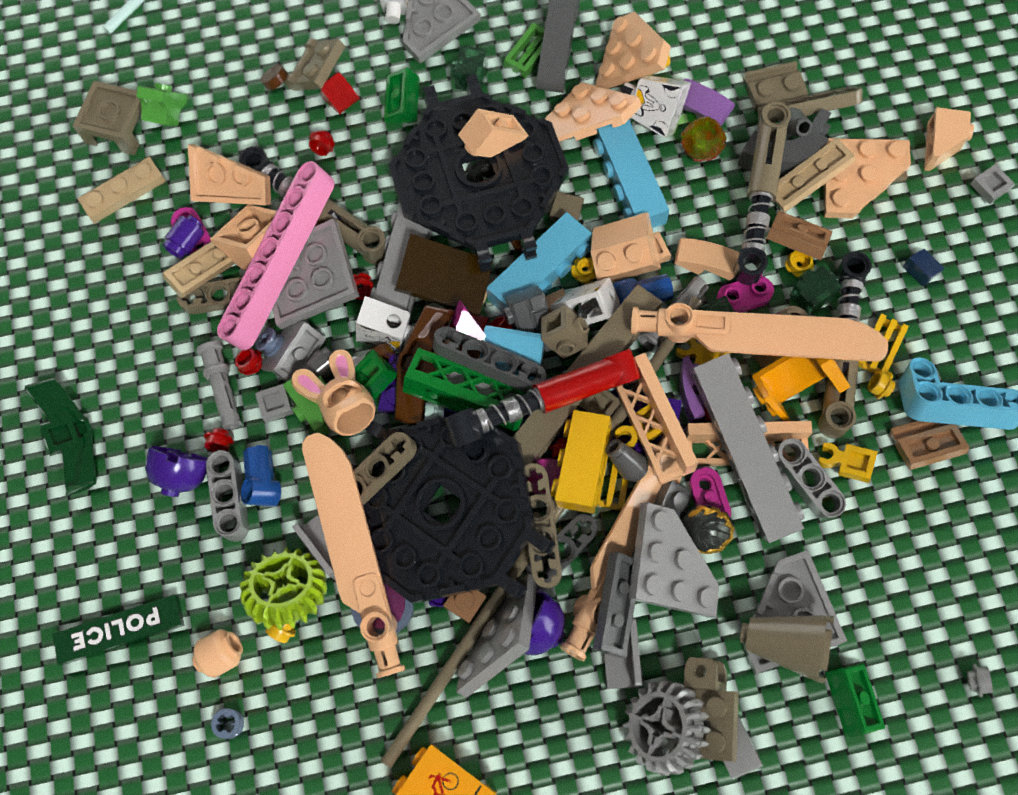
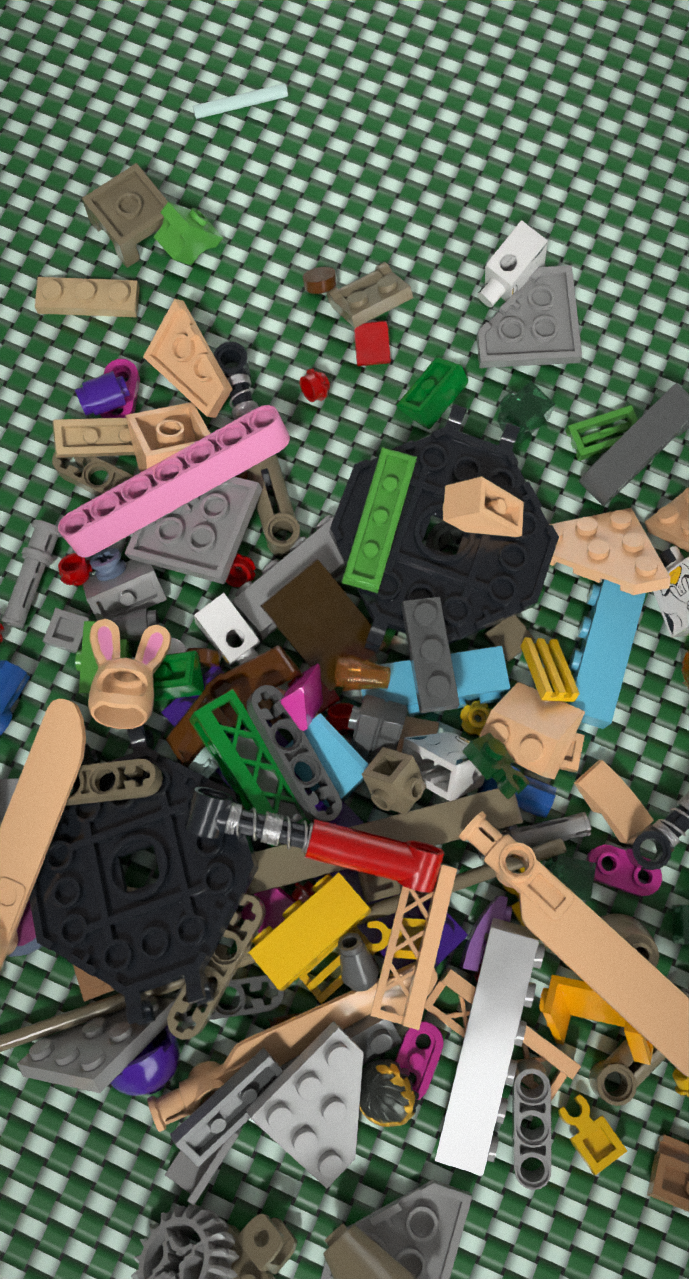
camera: 30 degrees right, 5 degrees up
none -> clear orange cone [334,654,391,691]
none -> bright green tile [342,447,417,593]
none -> dark grey plate [401,597,460,713]
none -> dark green plate [462,733,530,799]
none -> yellow tile [520,637,580,702]

